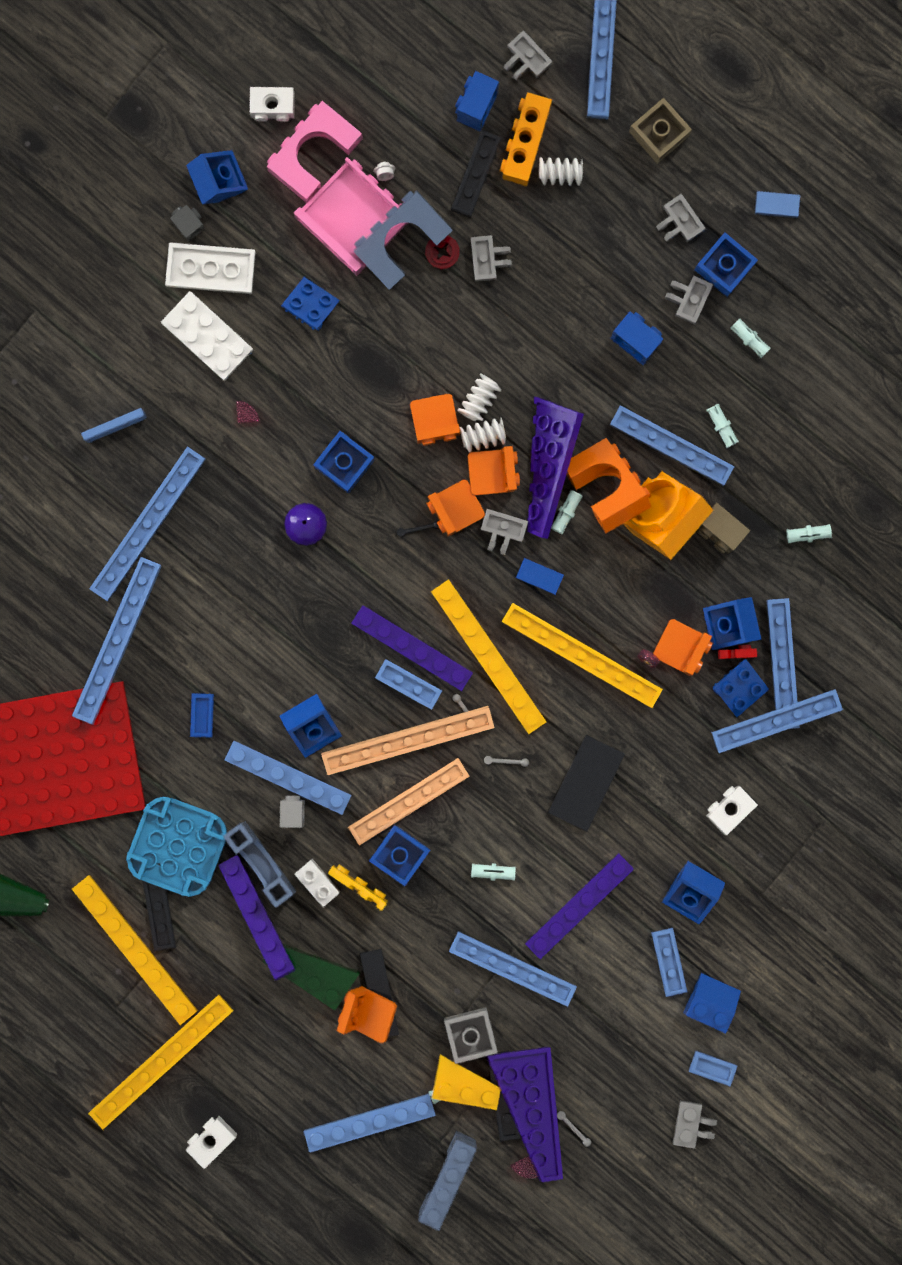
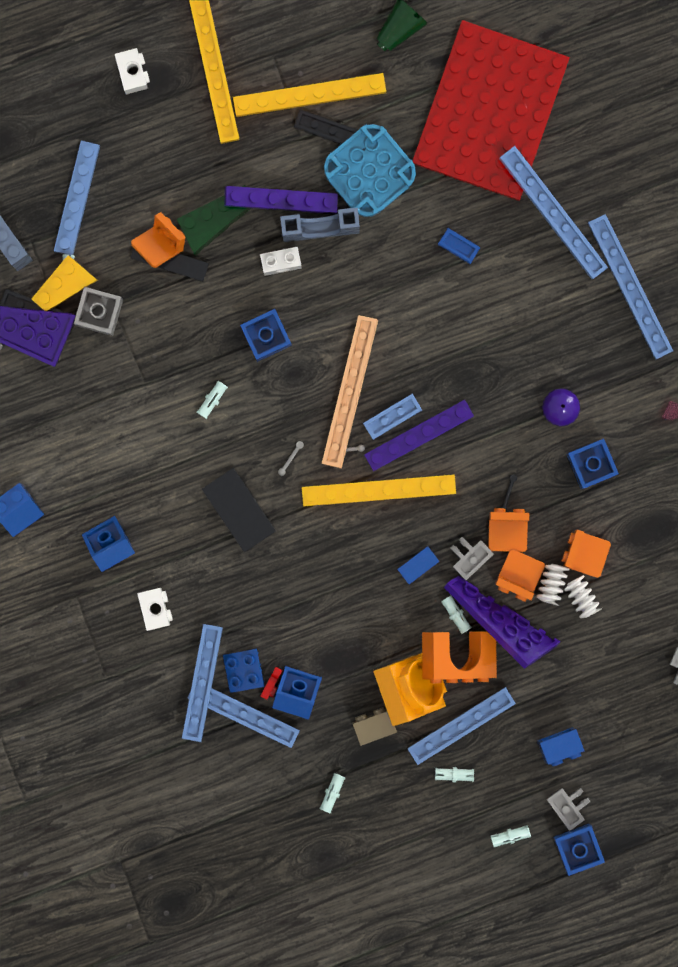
camera: 125 degrees right, 0 degrees up
medium blue plate [225,741,352,815] -> none
blue slope [280,694,342,758] -> none
light grey brick [280,796,305,828] -> none
yellow wing [328,864,388,911] -> none
light nougat tile [348,758,470,845] -> none
medium blue plate [449,931,577,1007] -> none
yellow plate [502,603,663,708] -> none
dark purple plate [525,853,634,959] -> none
clear pink tile [637,649,659,668] -> none
medium blue tile [651,928,687,997] -> none
orange bracket [653,619,713,676] -> none
light grey hinge [656,194,706,242] -> none
medium blue tile [755,191,800,218] -> none

